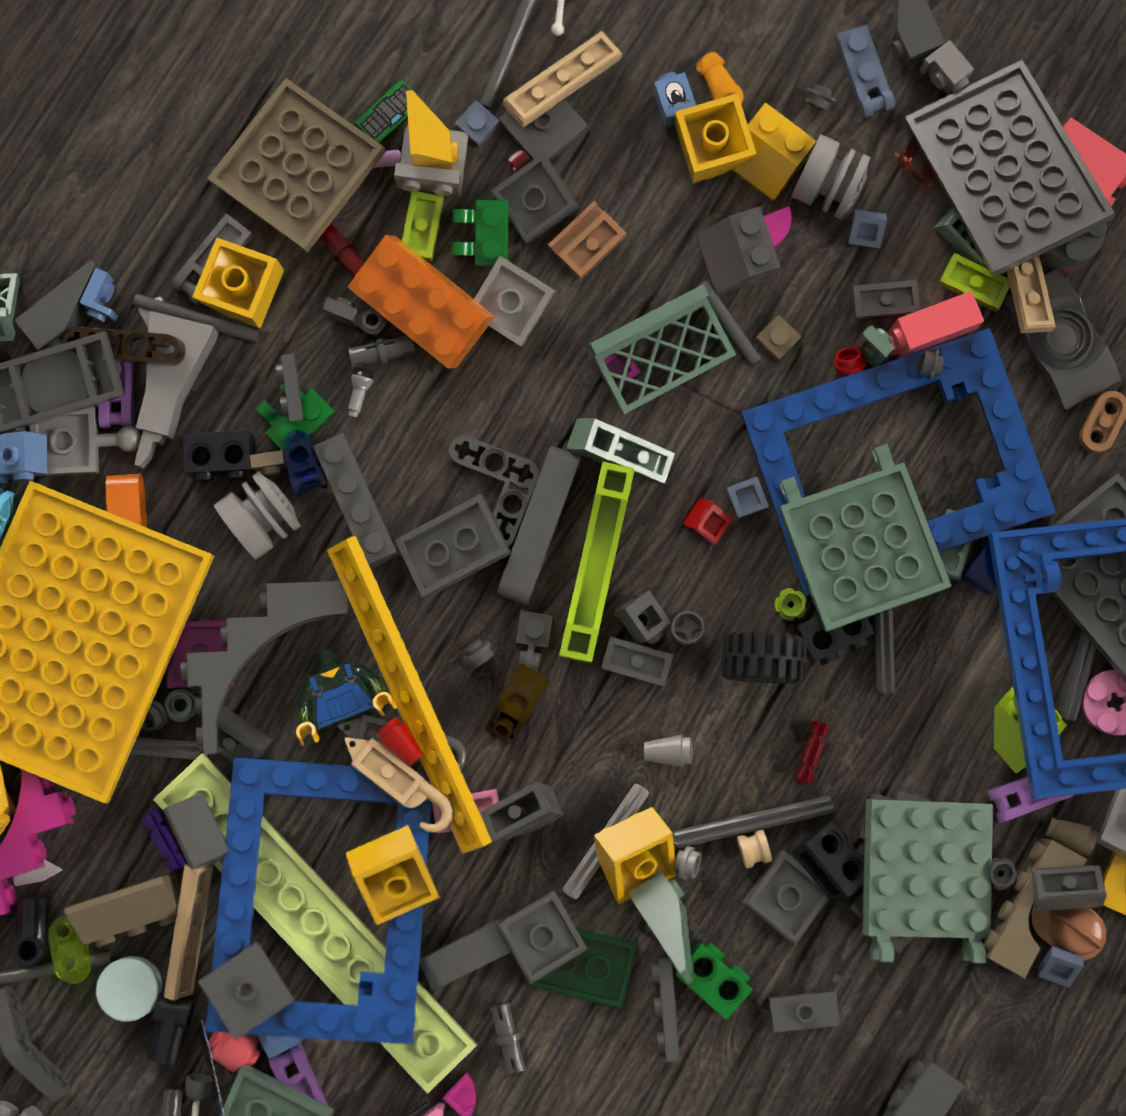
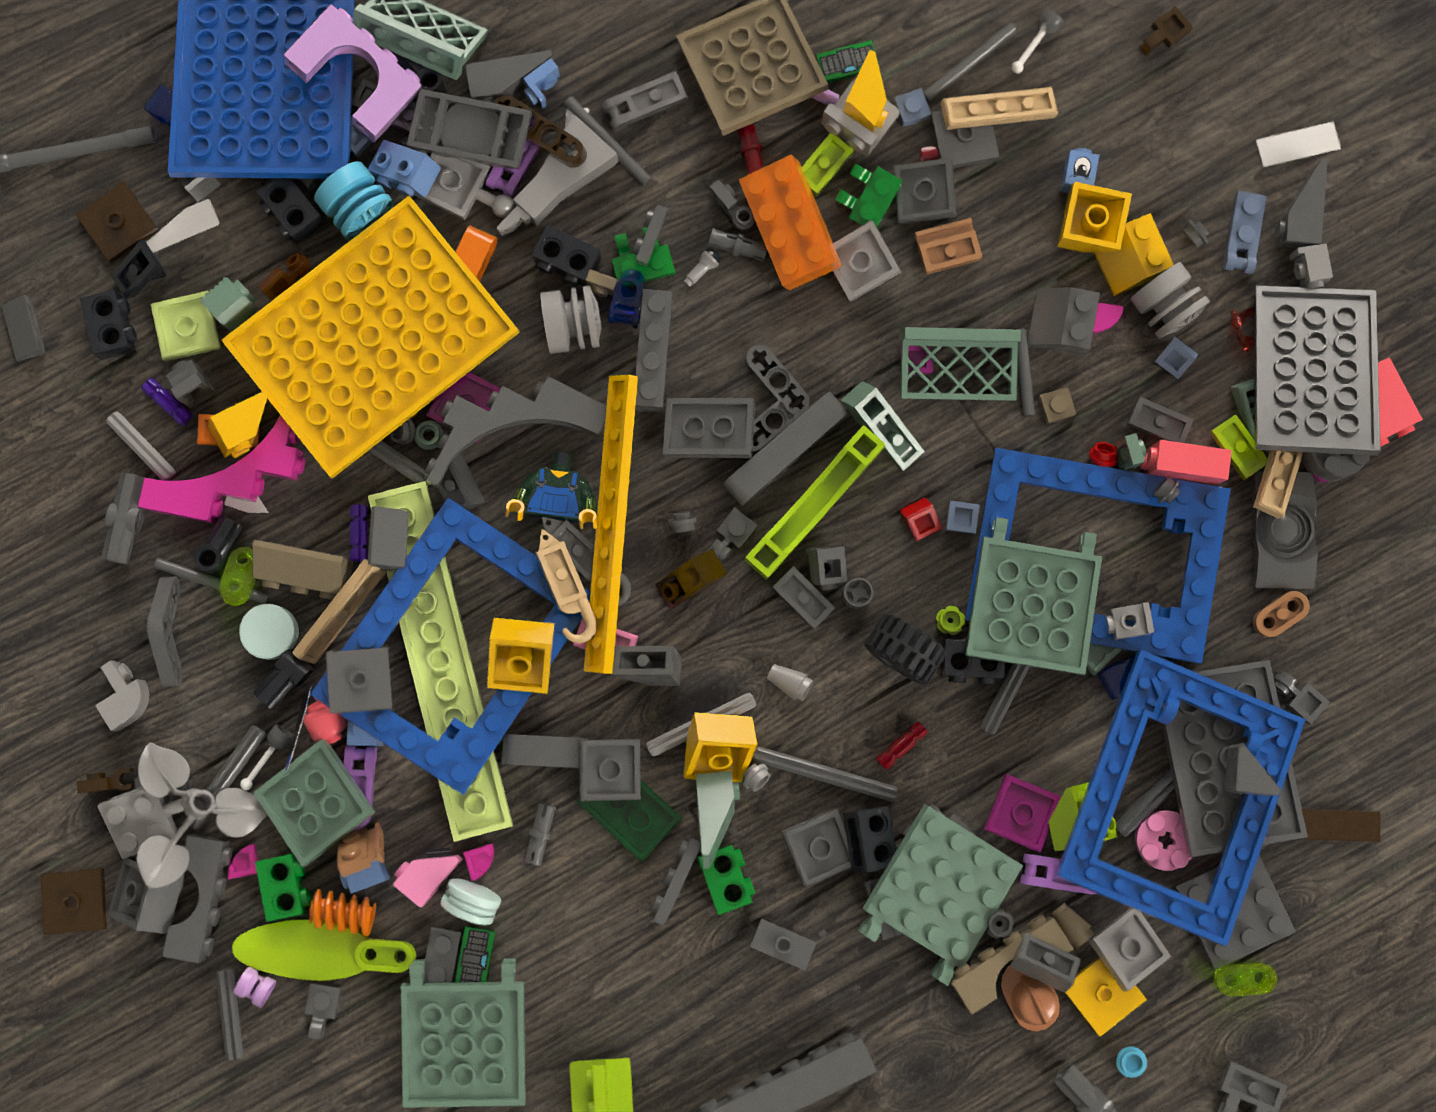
camera: 25 degrees right, 0 degrees up
yellow slope [192,237,284,329] -> none
red cone [376,717,424,767] -> none
light orange piece [696,52,743,104] -> none
tan wheel [737,830,772,869] -> none
sand blue plate [1038,946,1084,988] -> none
none -> magenta plate [983,774,1061,853]
none -> light grey brick [1105,602,1154,640]

